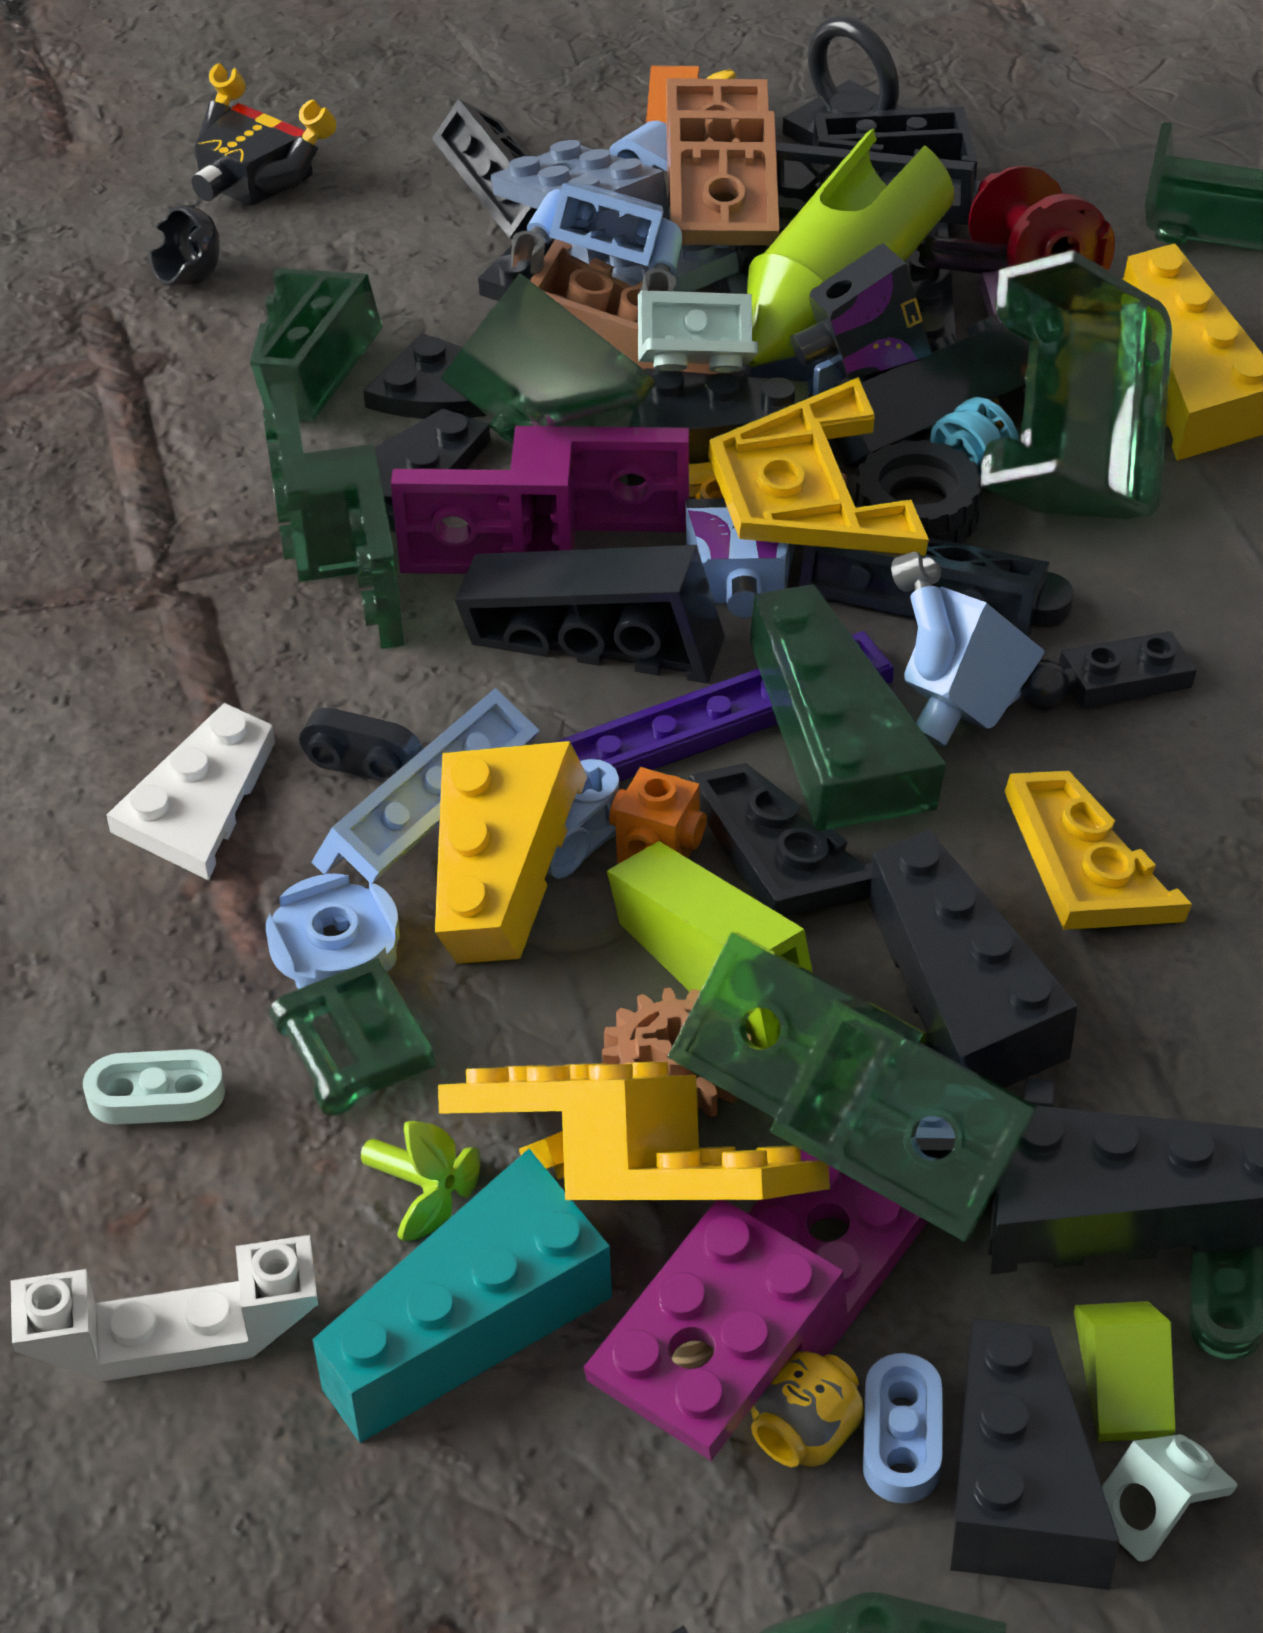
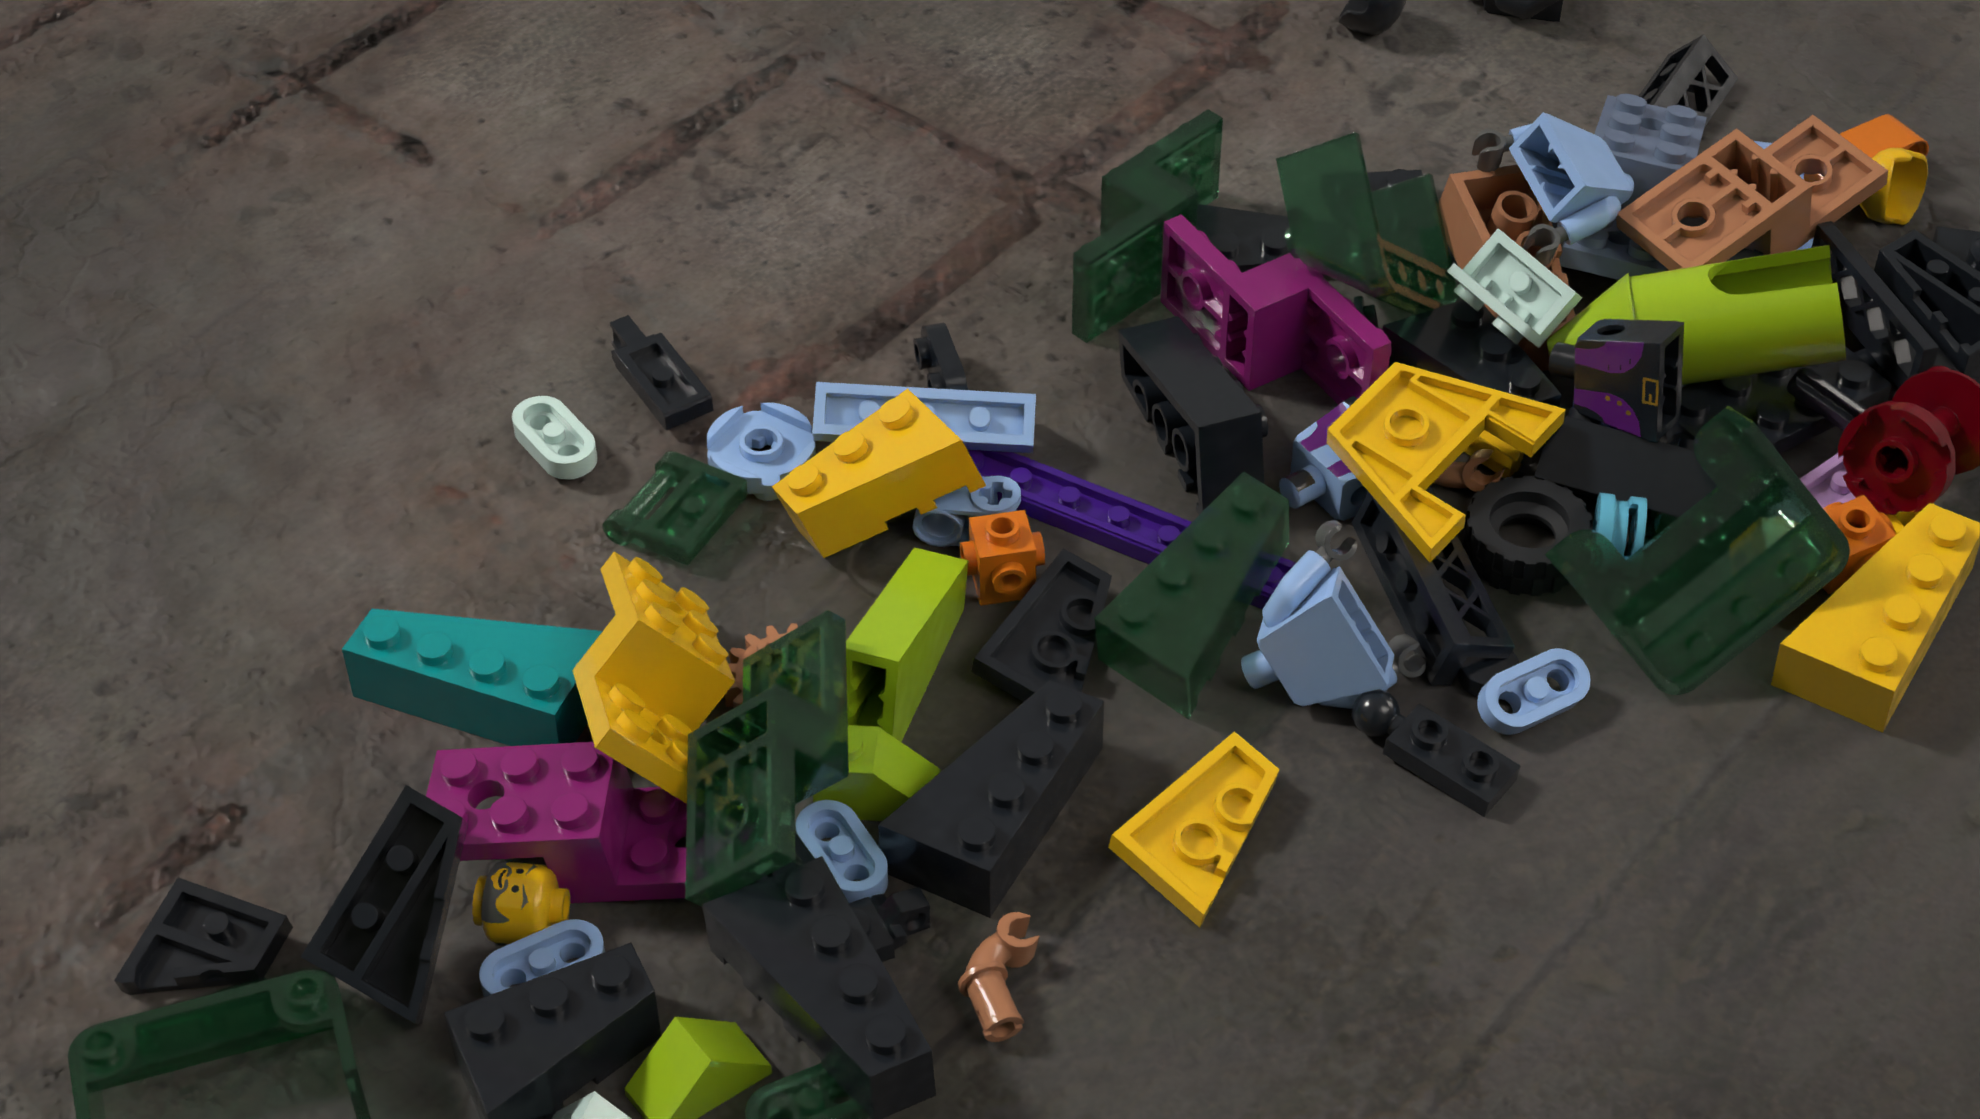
camera: 55 degrees right, 0 degrees up
white slope [11,1235,318,1382] -> none
white wing [106,703,275,880] -> none
clear green wedge [250,268,383,421] -> none
lime plant [361,1121,481,1241] -> none
none -> black wedge [301,785,468,1024]
none -> black hinge [610,315,714,431]
none -> nougat piece [958,912,1040,1042]
none -> light blue plate [1477,648,1591,735]

